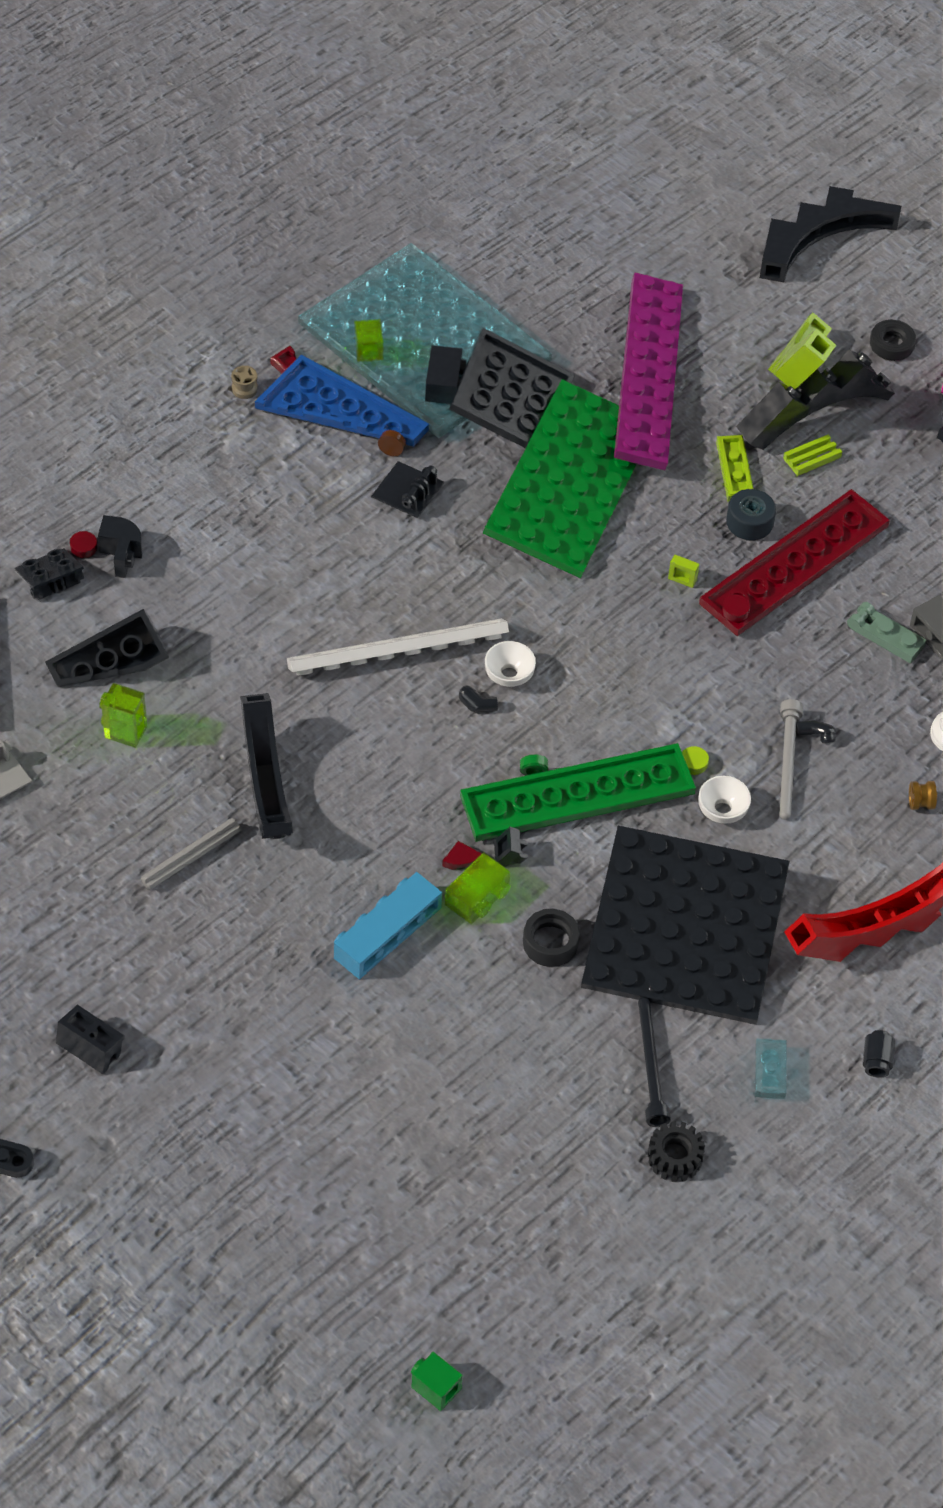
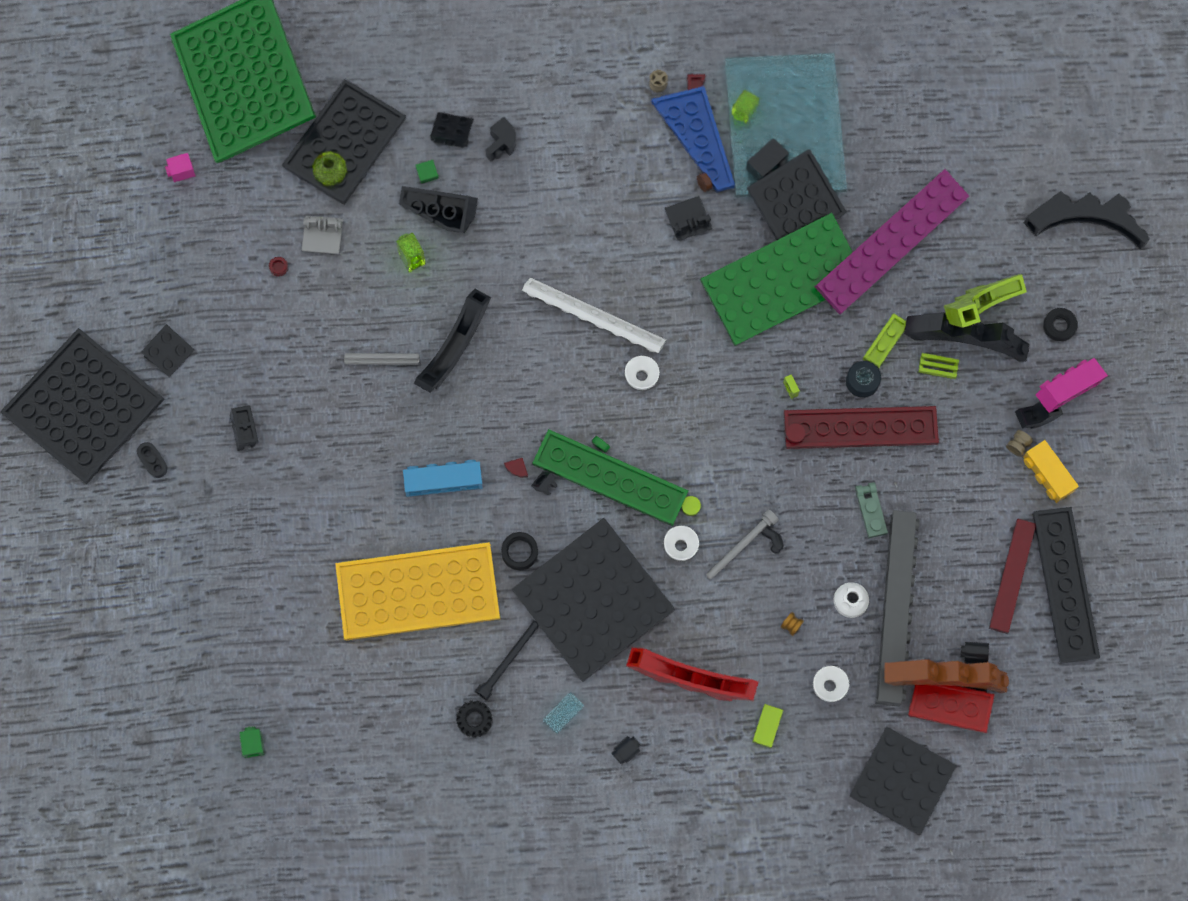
camera: 40 degrees right, 20 degrees up
dark red tile [70,531,97,558] -> none
clear neon green brick [445,852,511,925] -> none
black arm [459,685,498,712] -> none
none -> yellow plate [335,542,500,641]
none -> green tile [415,160,439,184]

